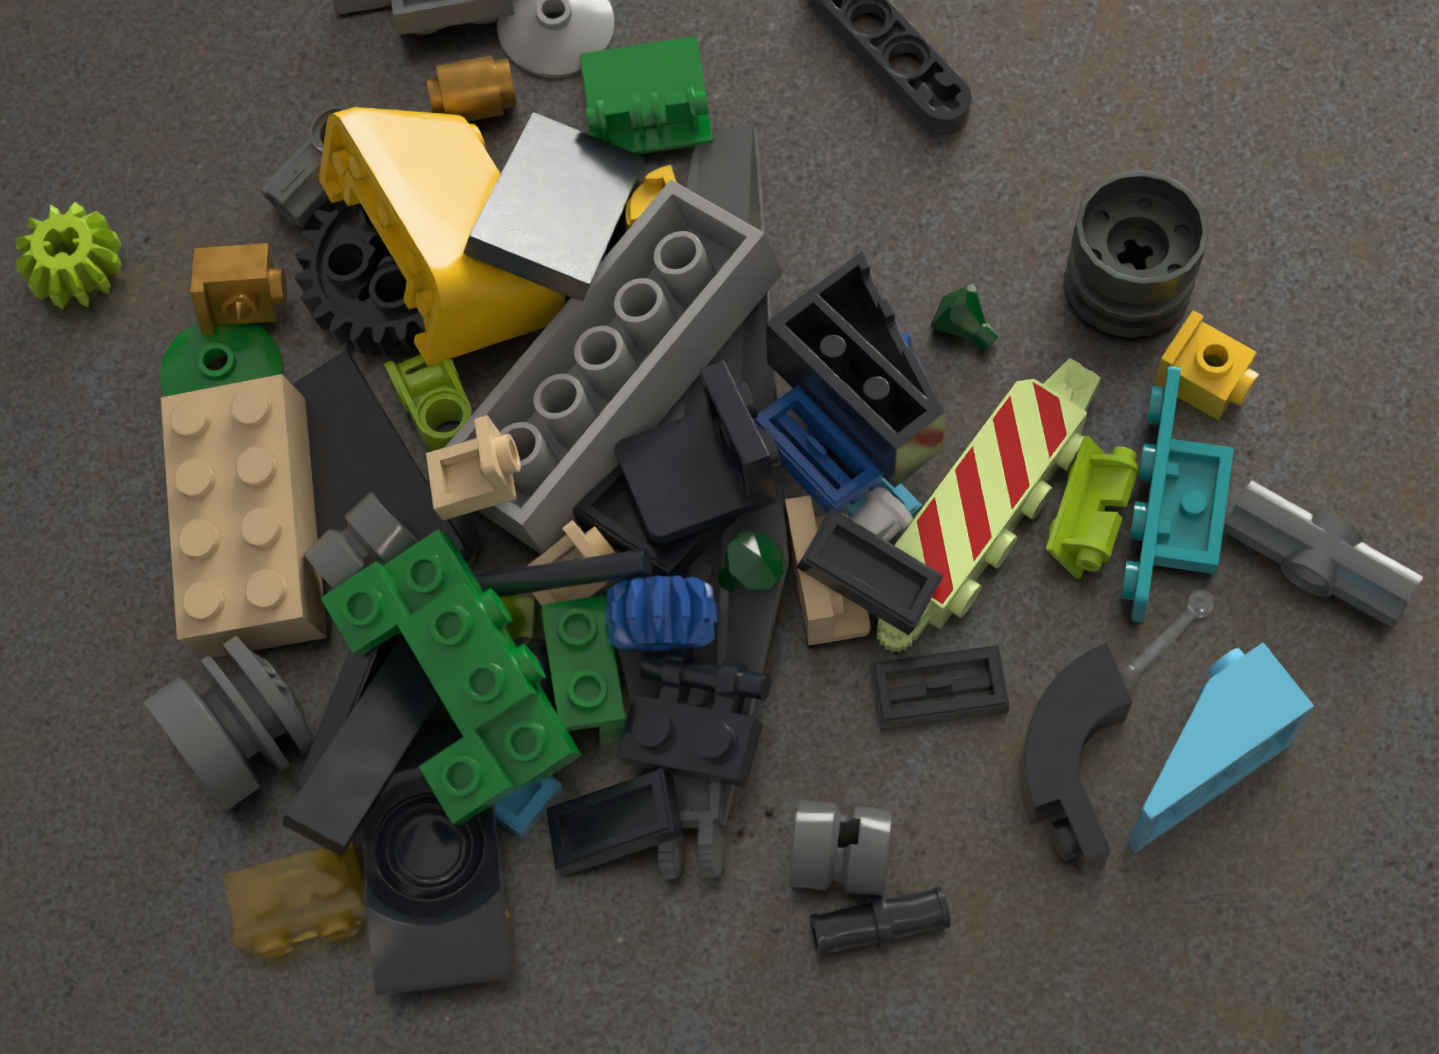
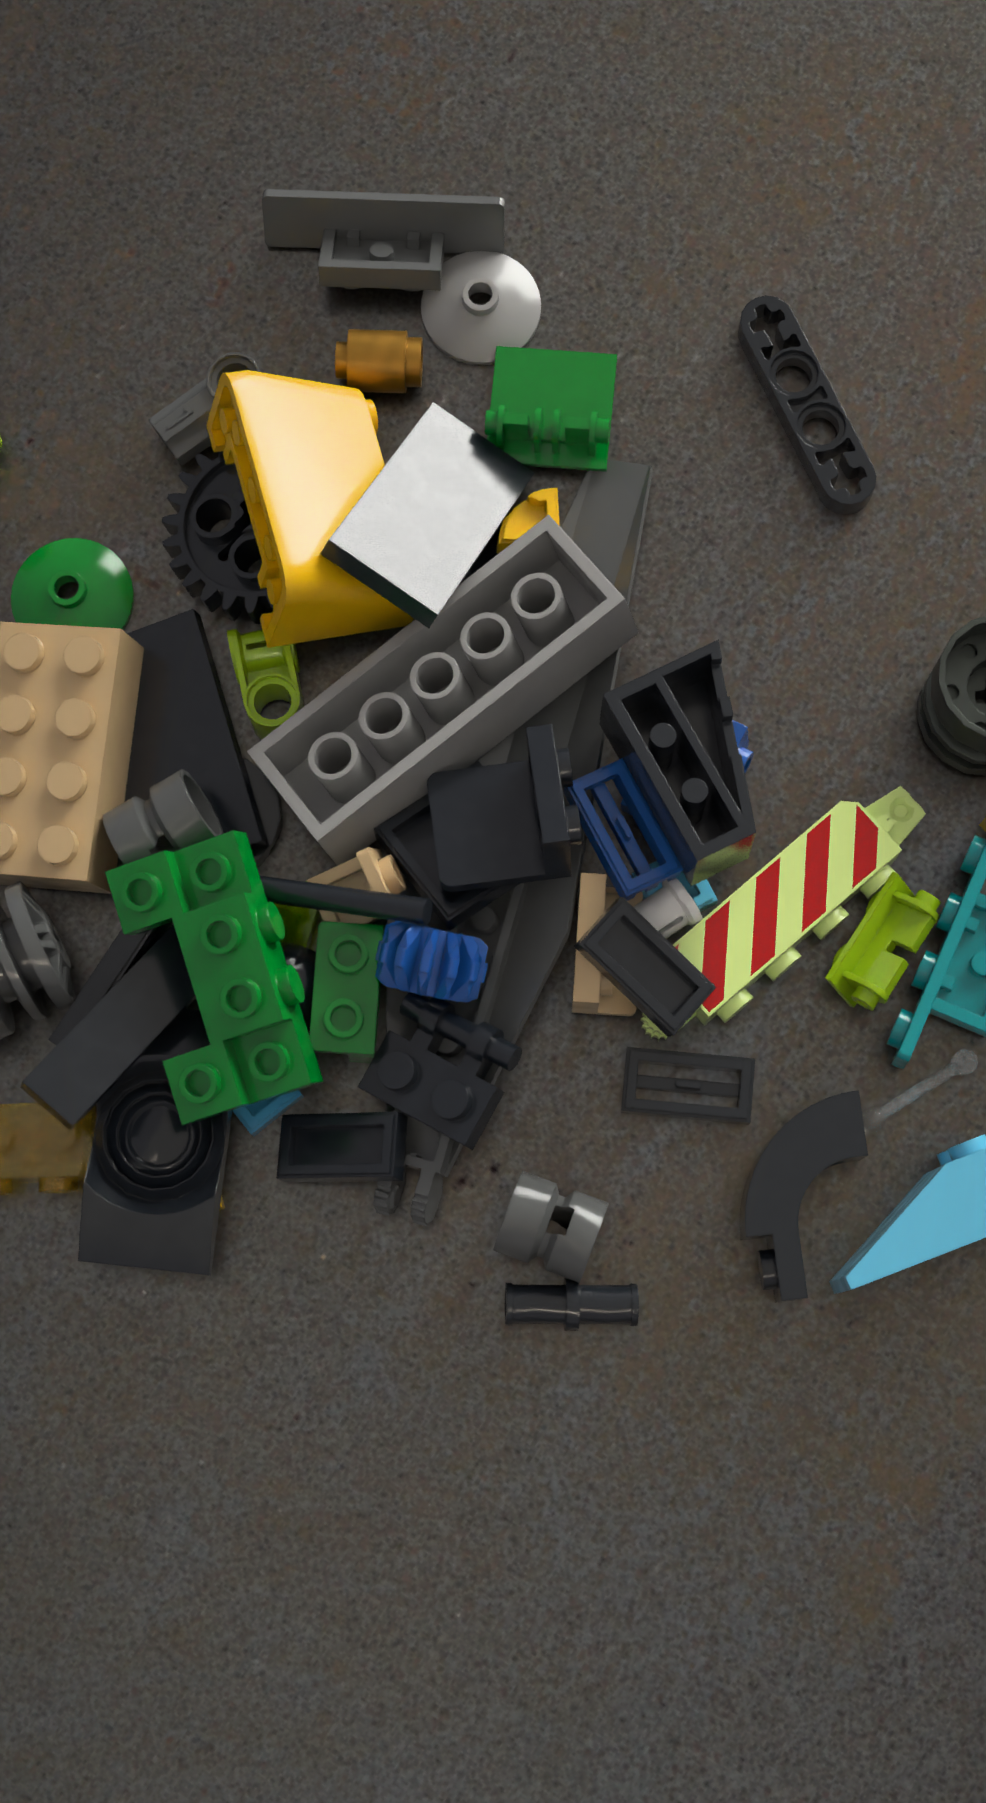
camera: 15 degrees right, 10 degrees up
pearl gold brick [190,243,287,336] -> none
tan bracket [426,415,521,520] -> none
dark green rock [718,531,784,593] -> none
dark green rock [930,283,1000,353] -> none

